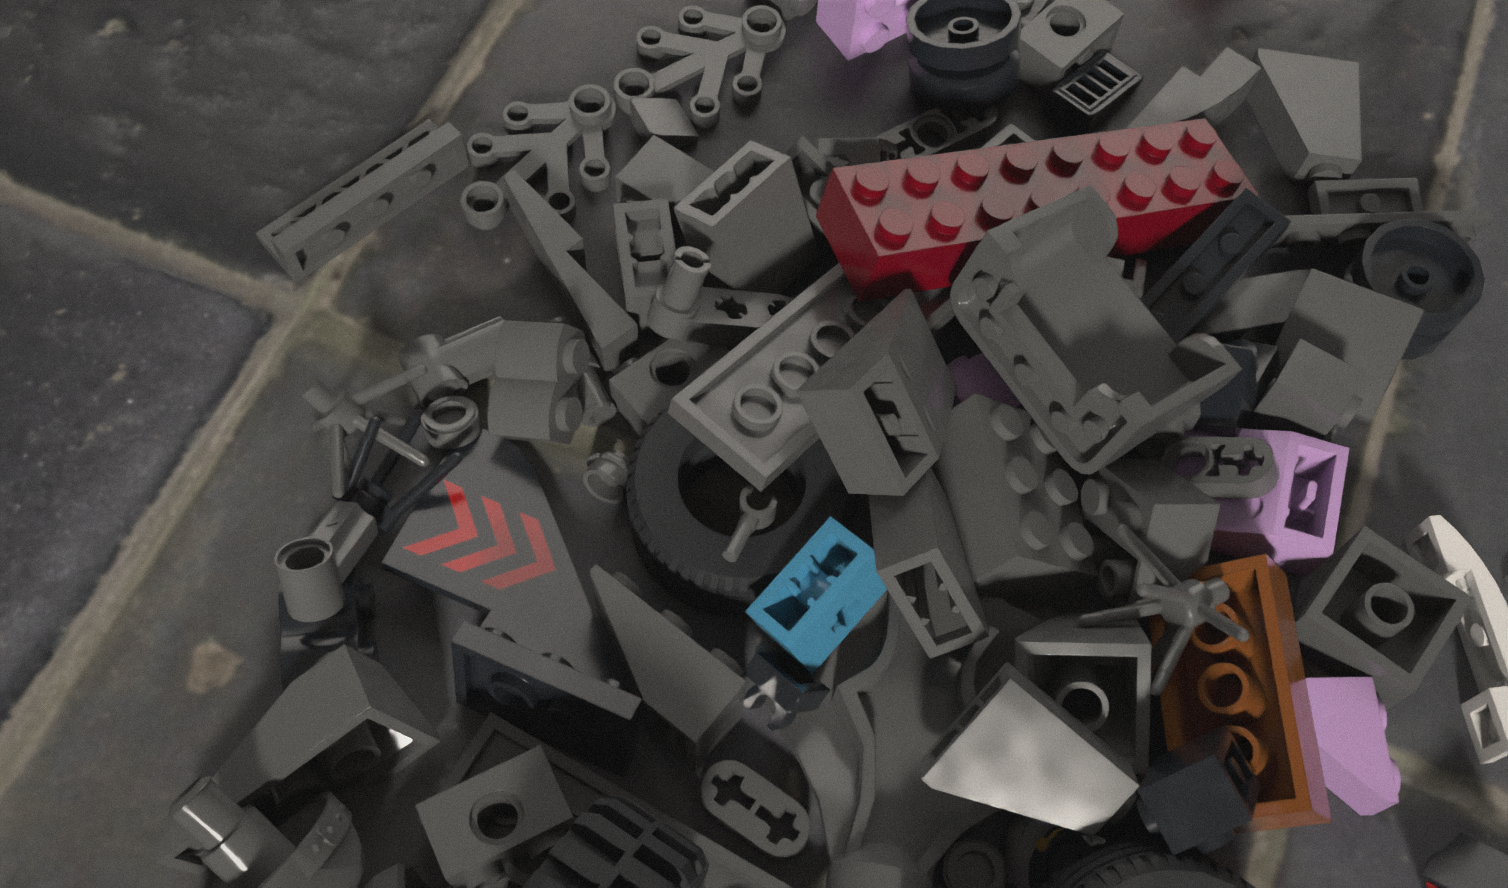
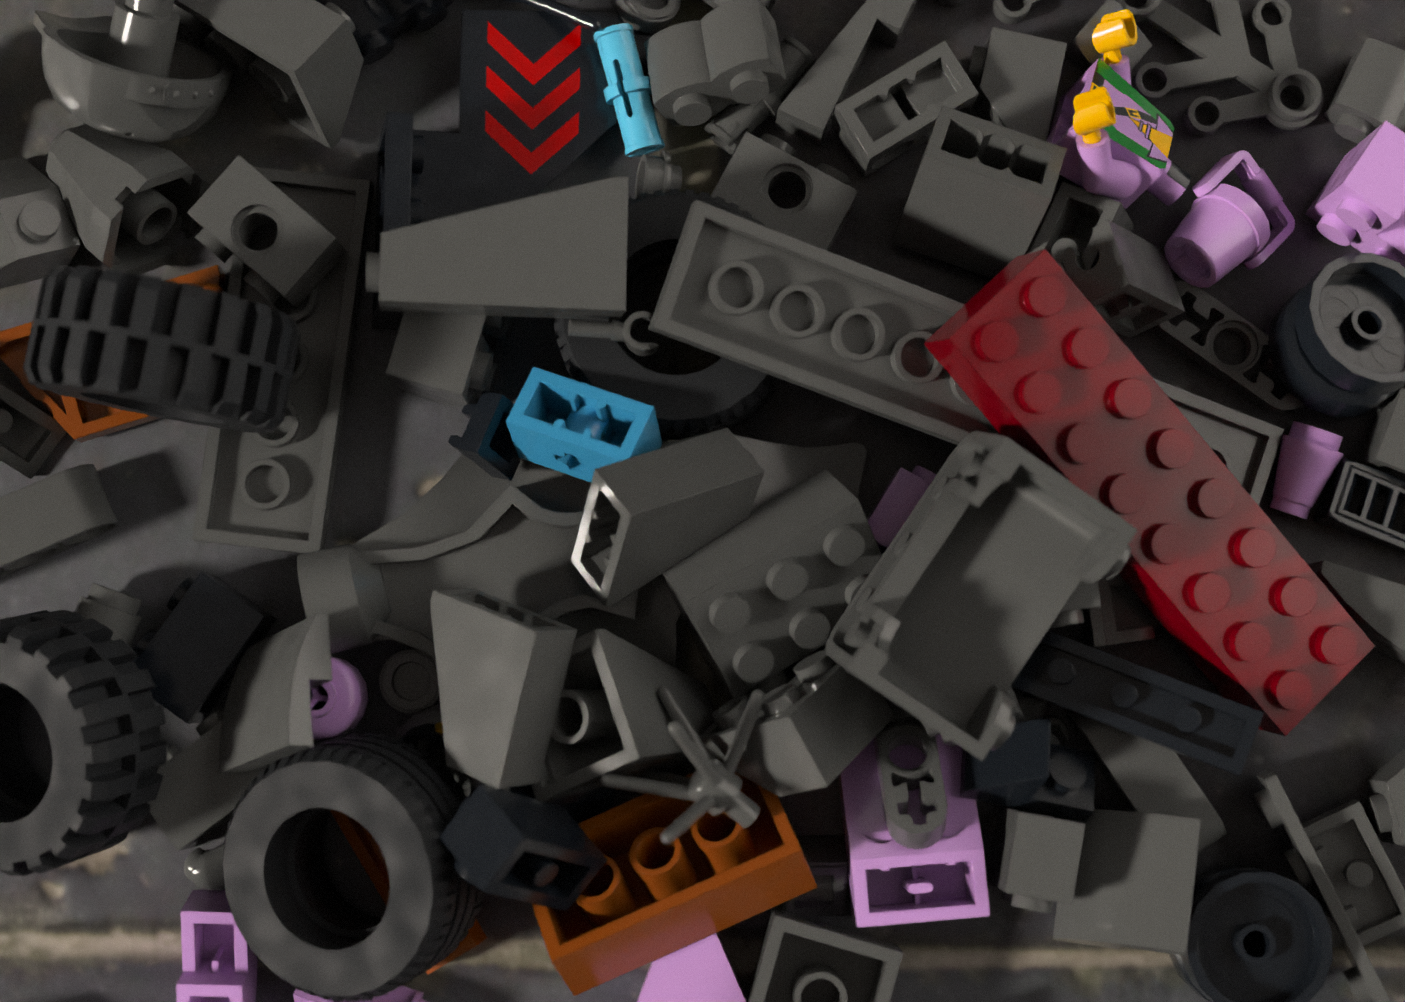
camera: 70 degrees right, 20 degrees up
dark grey beam [647,246,794,346] -> none
dark grey beam [701,760,810,861] -> none
dark grey slope [796,289,957,496] -> none
none -> dark grey slope [366,176,629,321]
none -> medium azure pin [593,23,665,158]
none -> torso [1047,9,1191,209]
none -> lavender piece [1164,150,1295,288]
none -> lavender cone [1270,421,1344,519]

